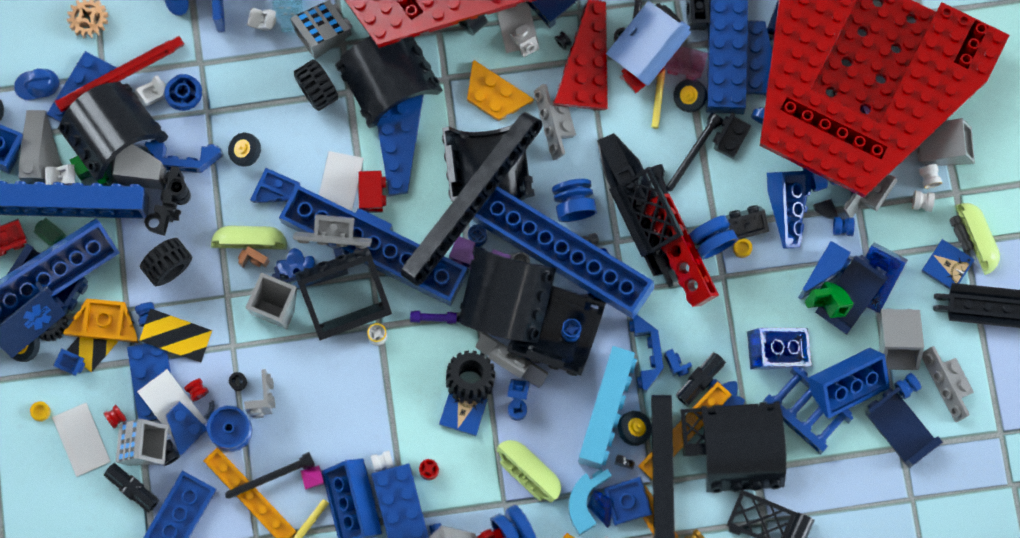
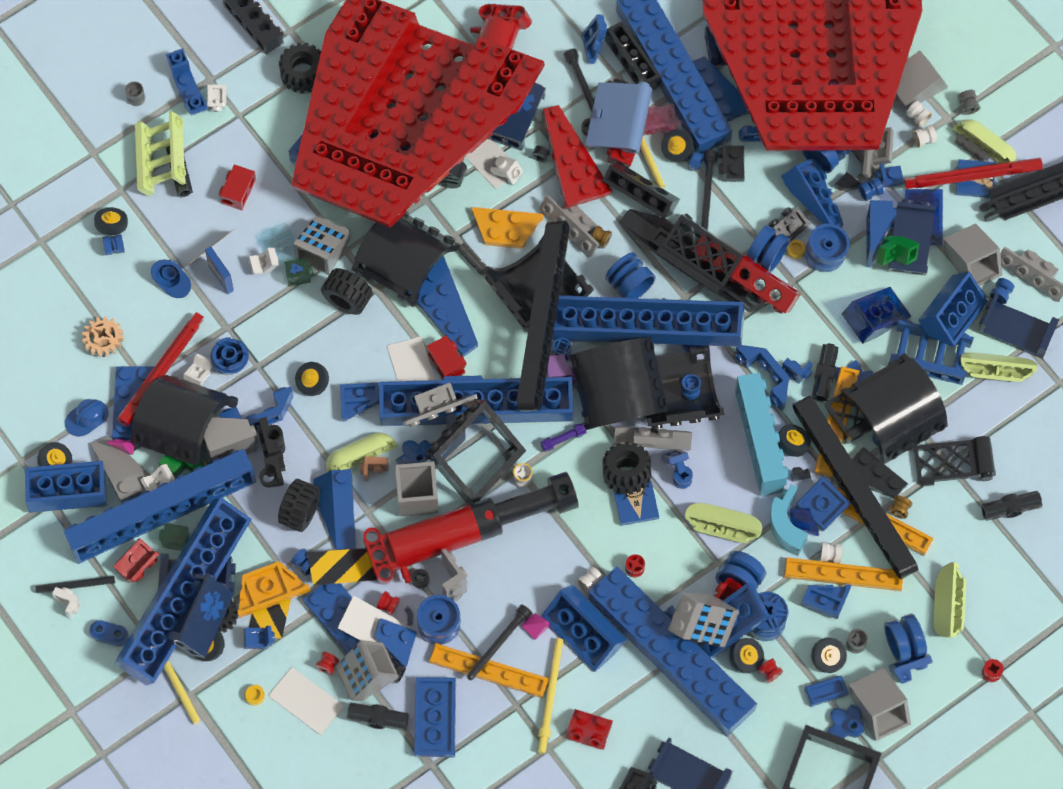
camera: 30 degrees left, 10 degrees down
none -> dark pink slope [107,439,134,455]
none -> clear green brick [284,258,313,286]
none -> blue wedge [313,469,356,550]
none -> red piece [363,471,579,585]
none -> dark grey axle [458,243,487,274]
none -> pearl gold wheel [592,225,612,249]
none -> black brick [602,162,680,218]
none -> blue tile [688,151,704,171]
none -> blue wheel [805,224,850,272]
none -> black wing [852,447,908,499]
none -> blue bracket [876,163,904,188]
none -> red piece [904,157,1043,189]
none -> dark grey wheel [958,90,980,115]
none -> yellowish green brick [961,353,1038,382]

